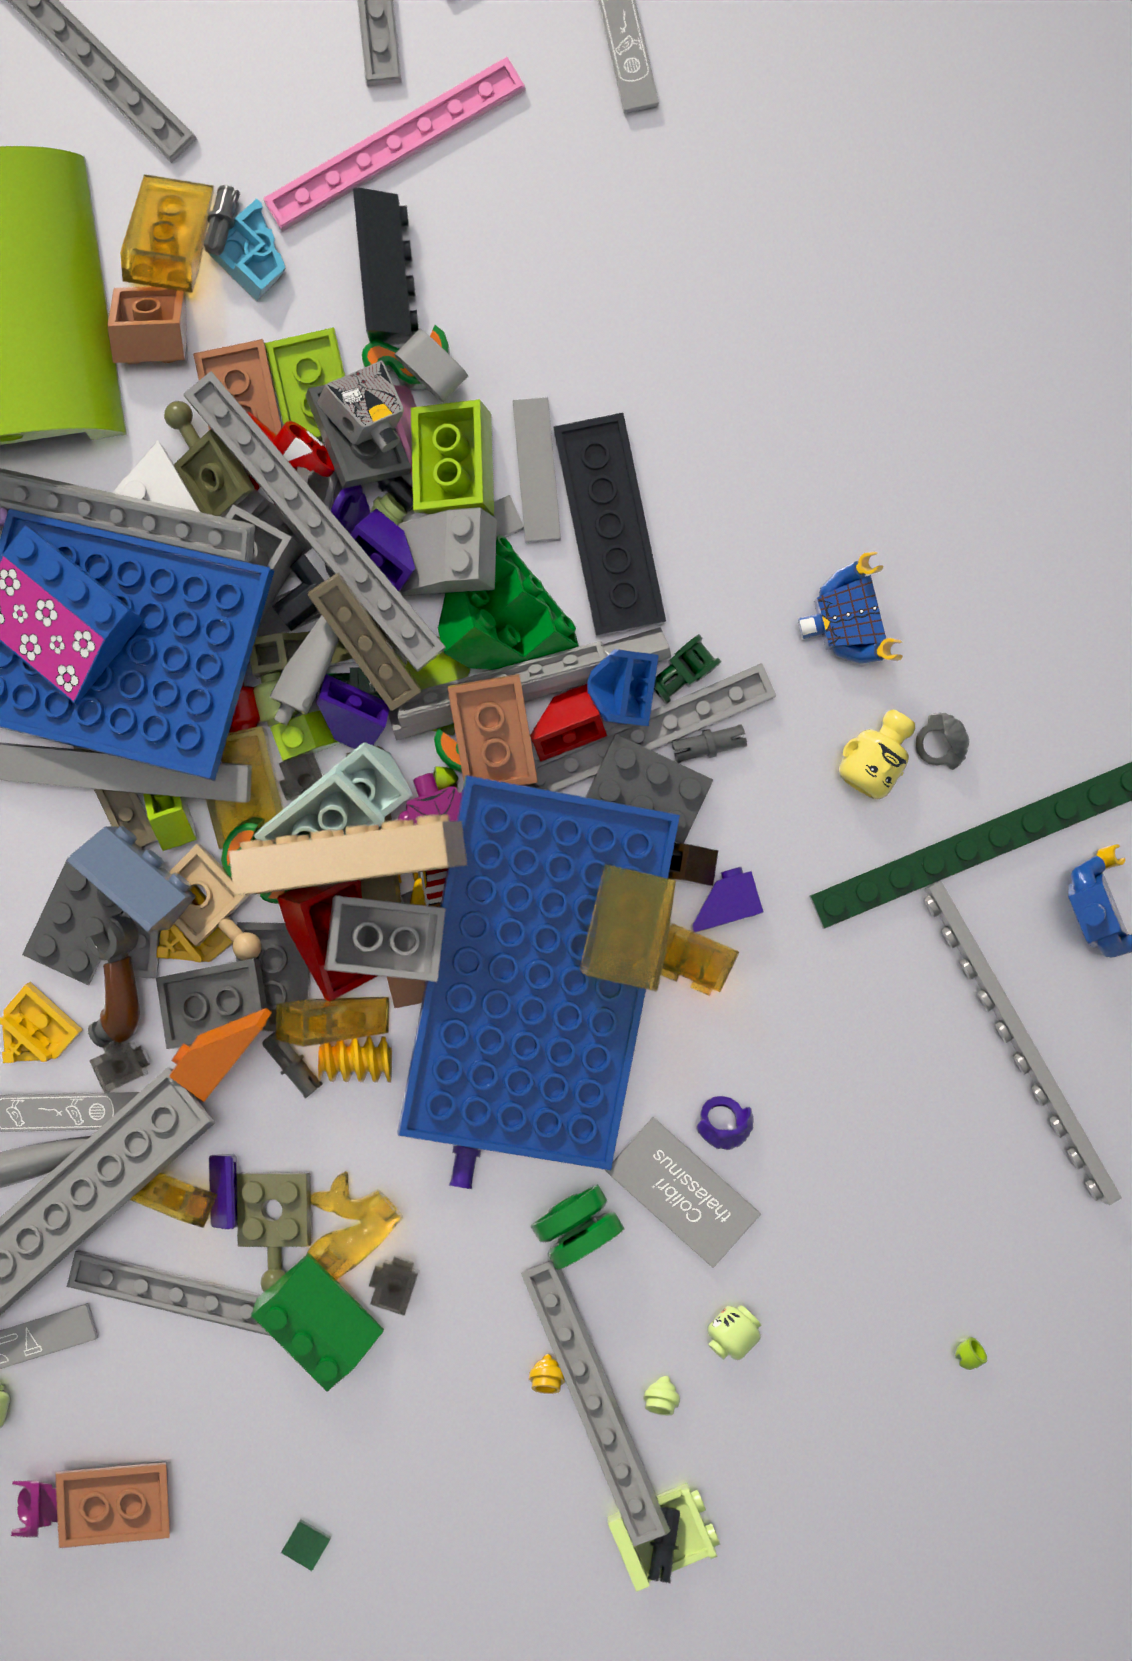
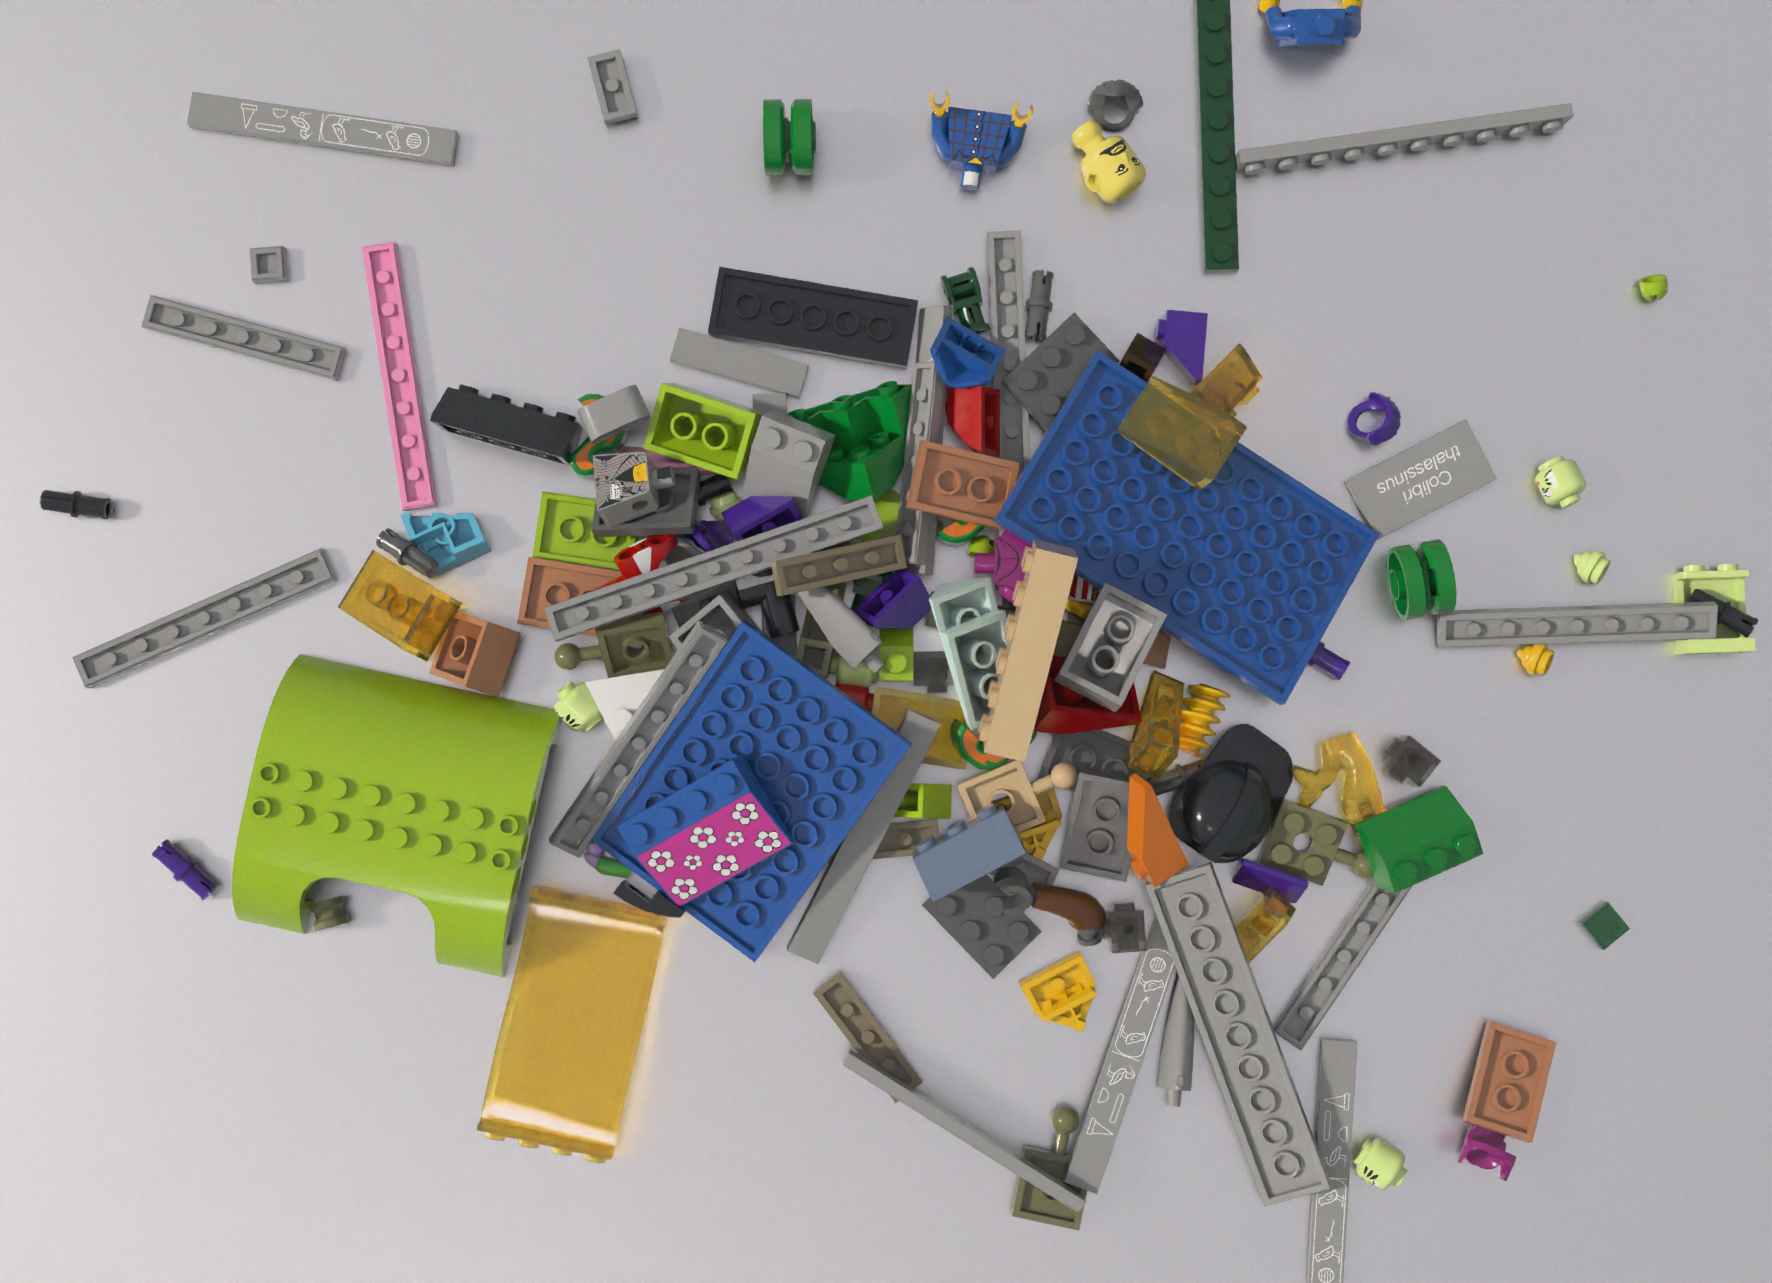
camera: 70 degrees left, 0 degrees up
none -> yellowish green head [554,681,603,733]
none -> light grey plate [587,49,638,125]
none -> green wheel [763,99,816,175]
none -> black piece [1169,724,1293,863]

